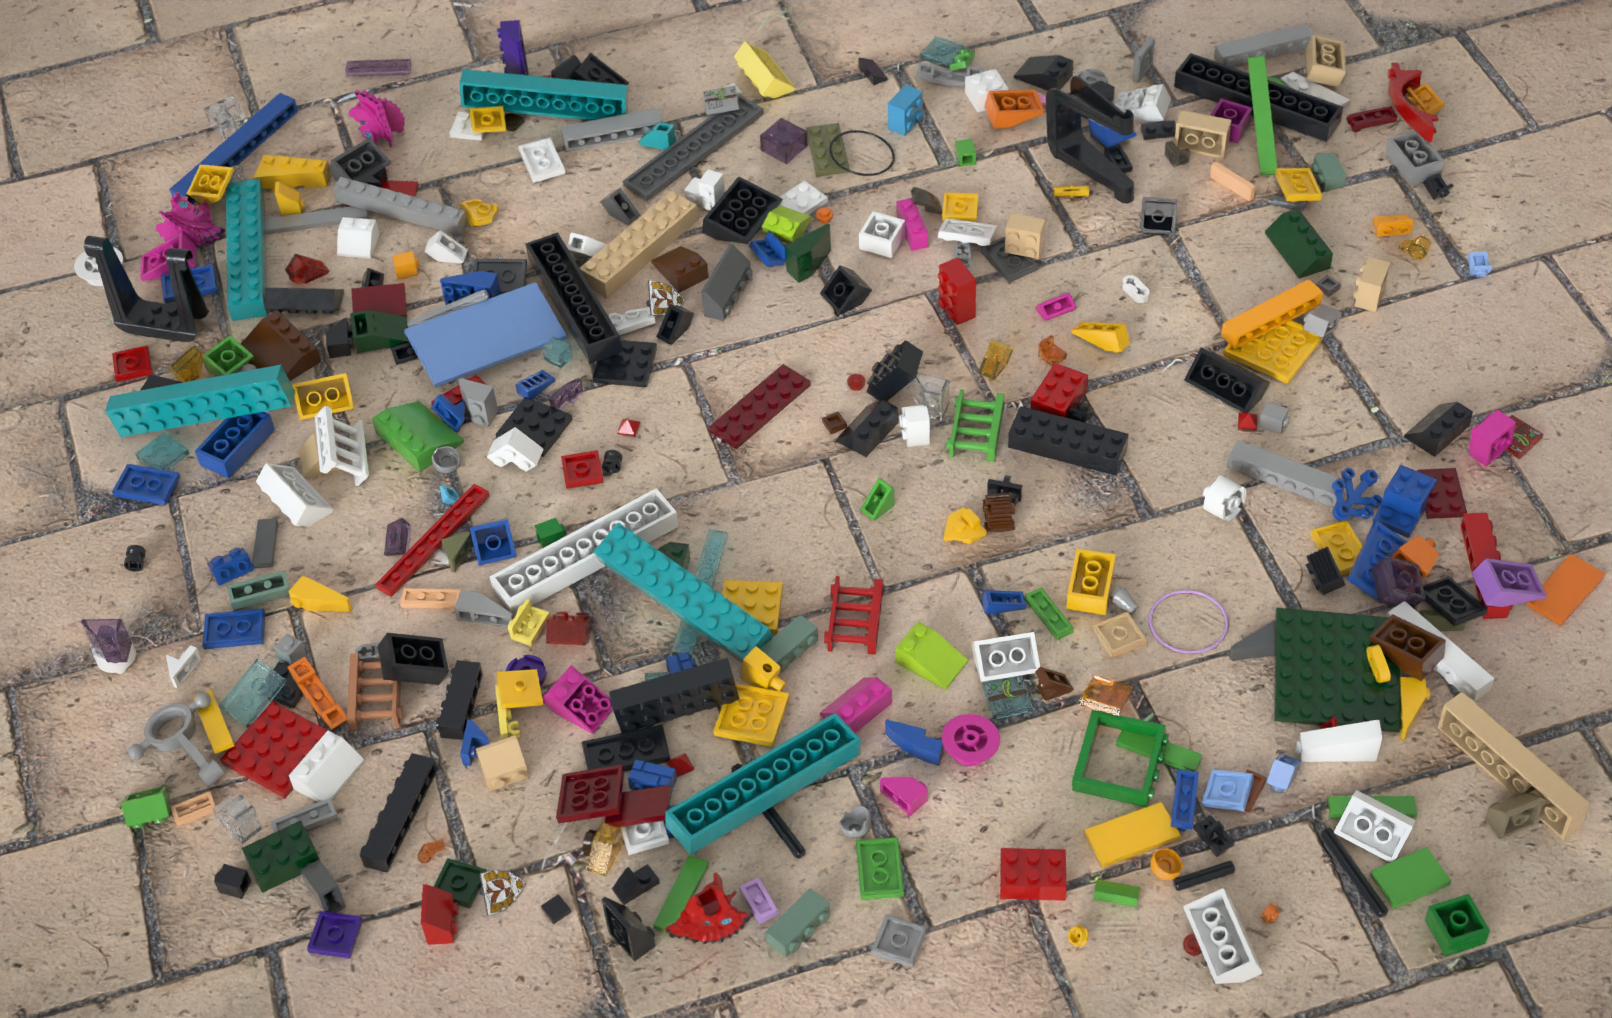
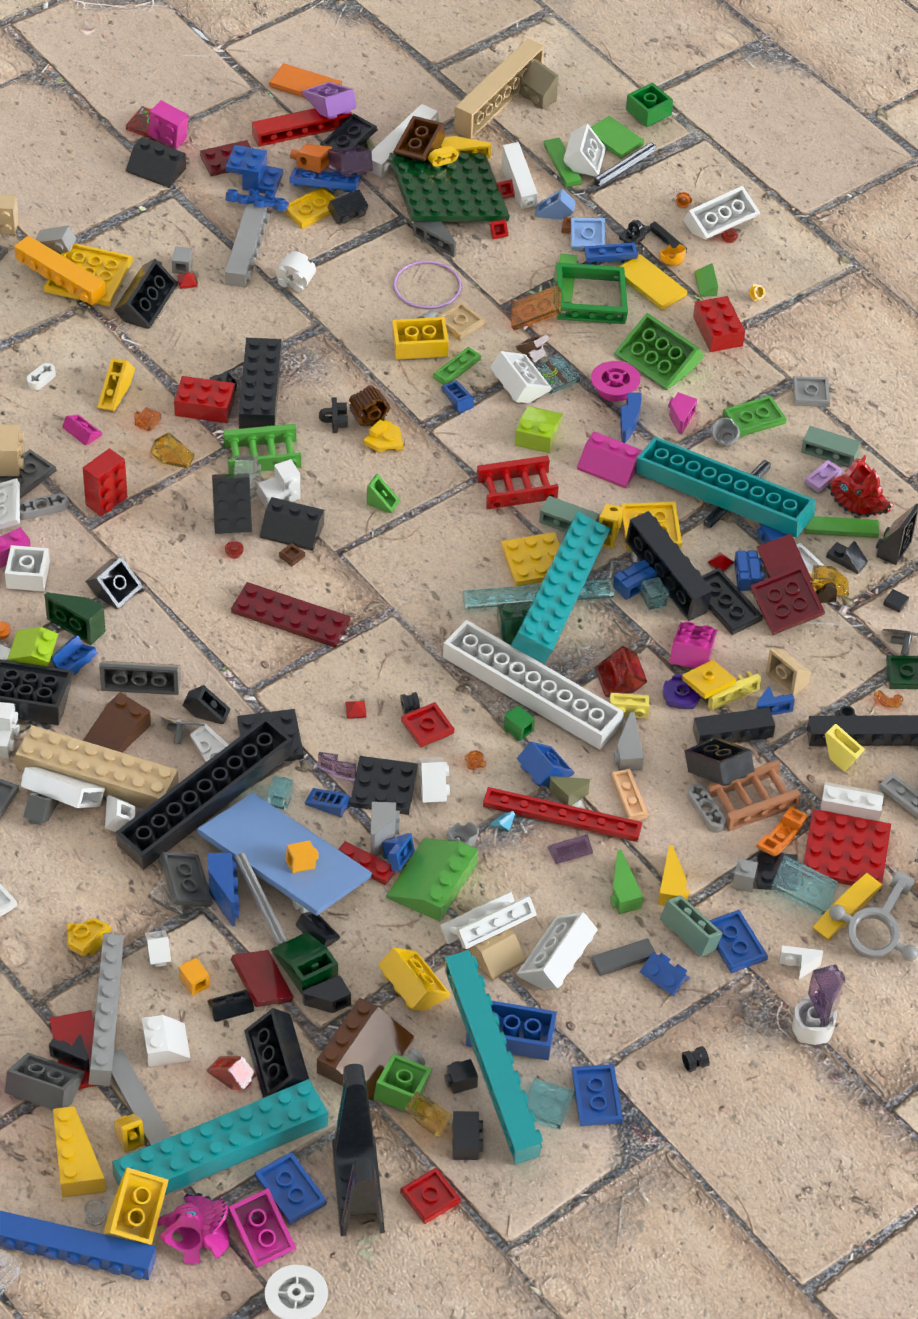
camera: 115 degrees left, 0 degrees up
none -> white slope [21,767,105,808]
none -> light orange brick [285,840,319,873]
none -> clear orange plate [464,750,486,770]
none -> red slope [489,219,509,239]
none -> bright green slope [610,850,643,914]
none -> bright green slope [614,313,704,390]
none -> light yellow slope [825,724,865,772]
none -> black plate [835,706,857,716]

